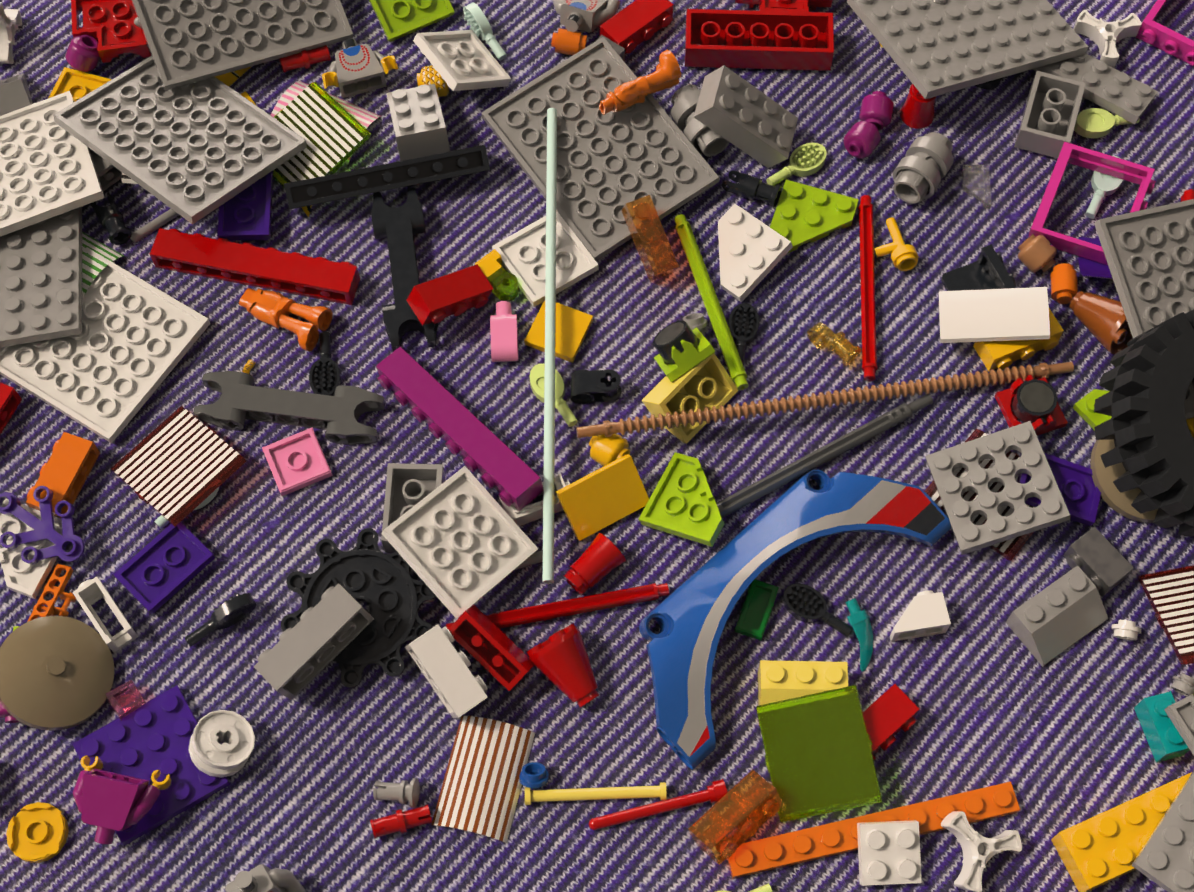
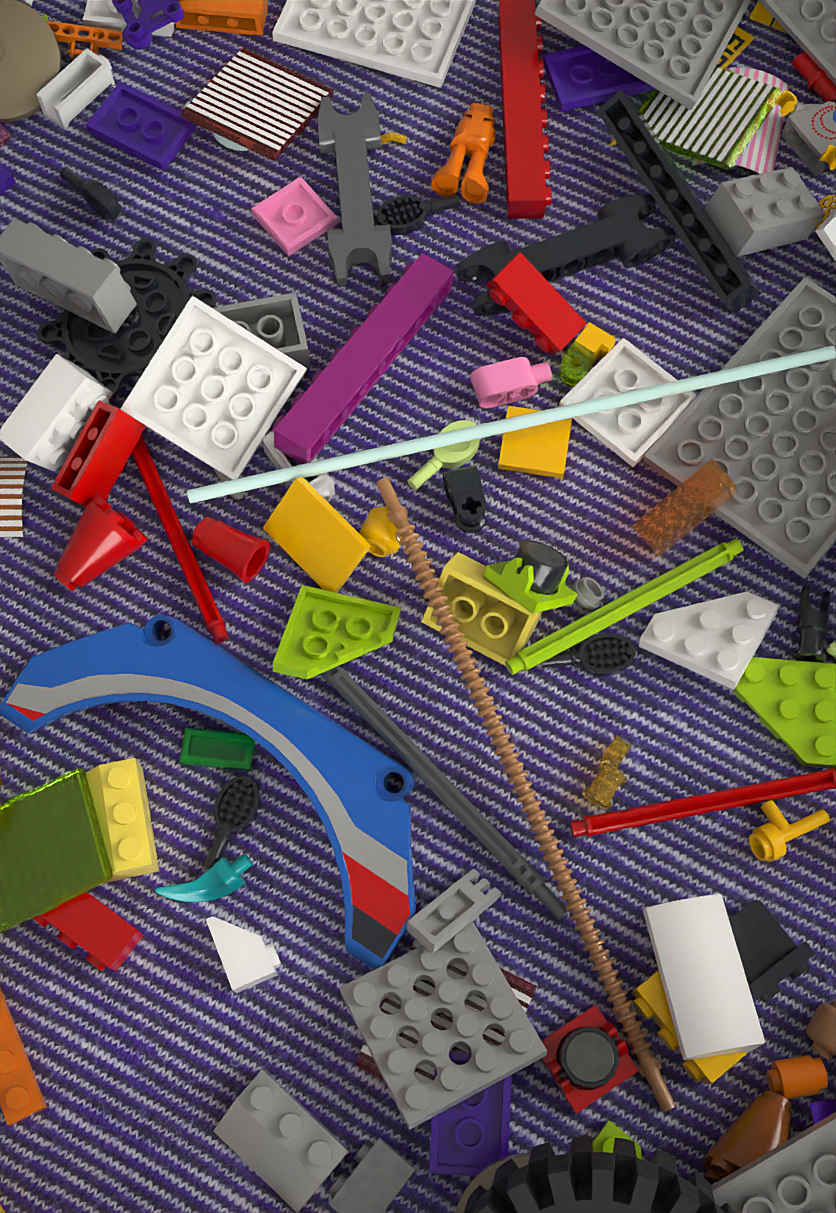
camera: 75 degrees right, 5 degrees up
none -> light grey hinge [406,869,501,954]

